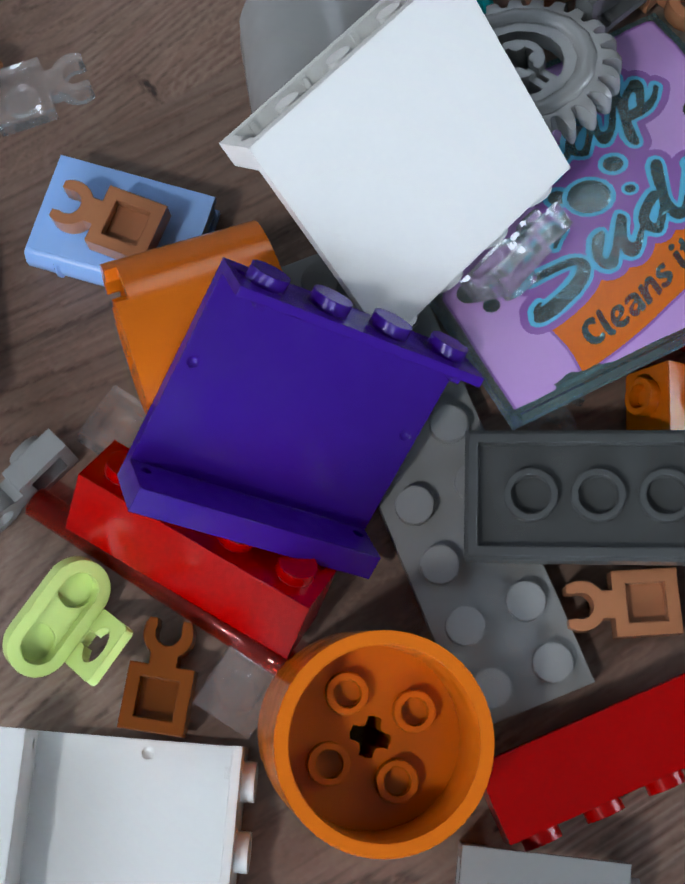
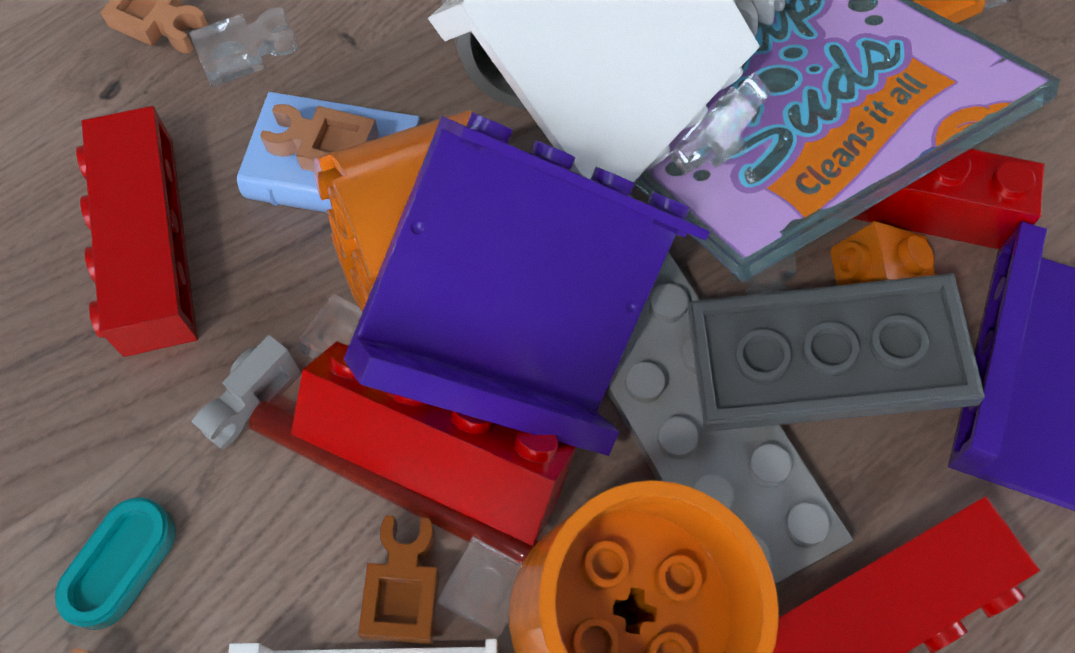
camera: 10 degrees left, 10 degrees down
yellowish green bracket [2,556,133,686] -> none
nougat plate [562,567,684,639] -> none

